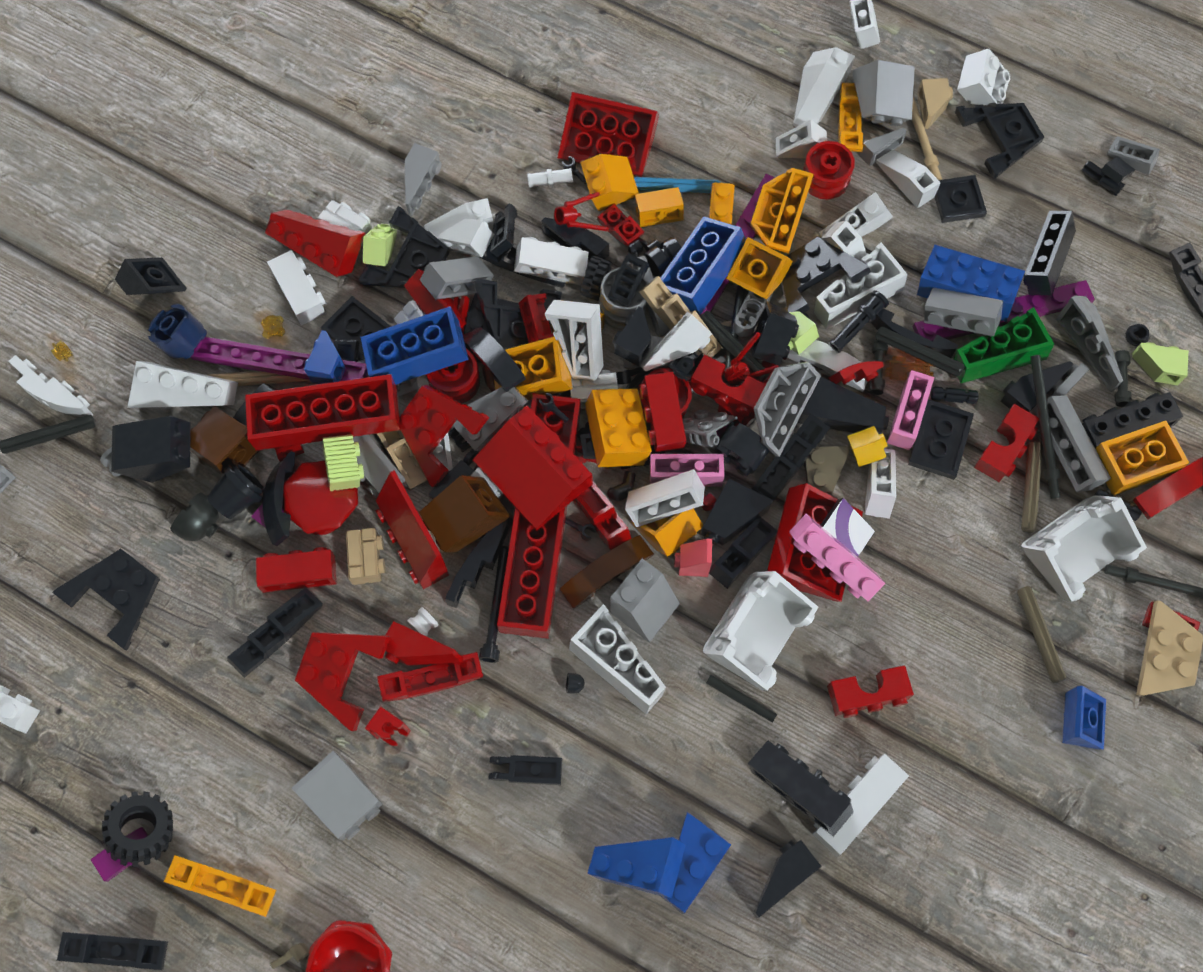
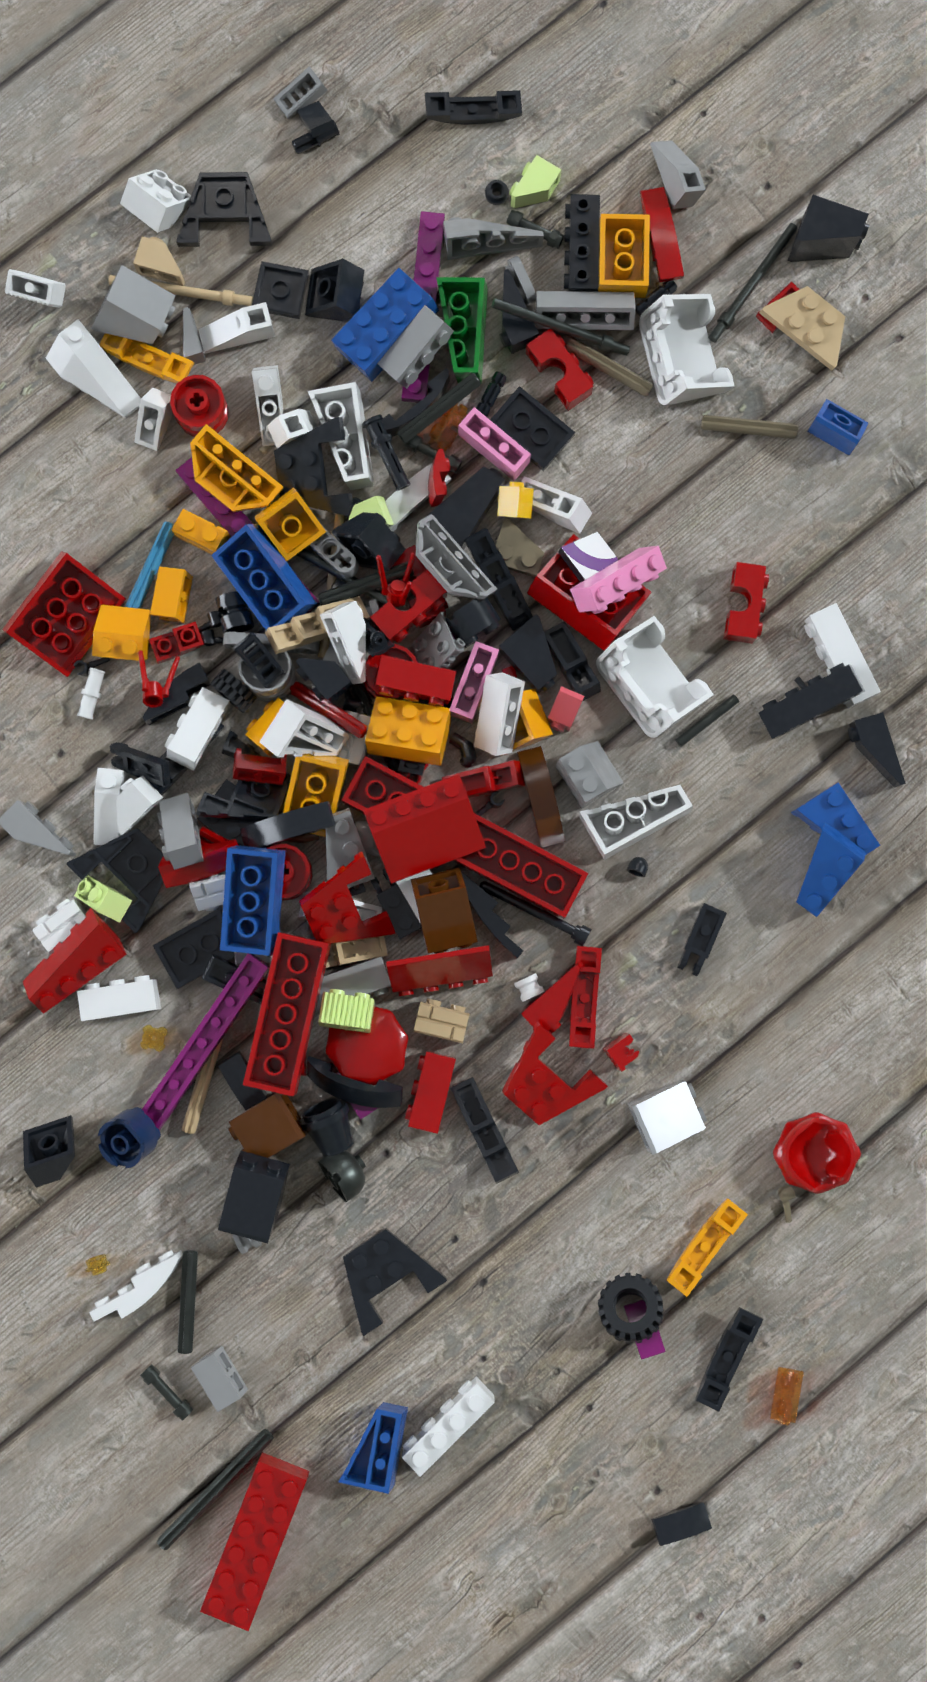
camera: 70 degrees left, 15 degrees up
white wedge [127,361,238,408] -> none
blue slope [304,330,346,384] -> none
black hand [539,393,569,423] -> none
black brick [1023,211,1076,296] -> none
none -> red axle [290,682,368,738]
none -> black slope [305,258,365,321]

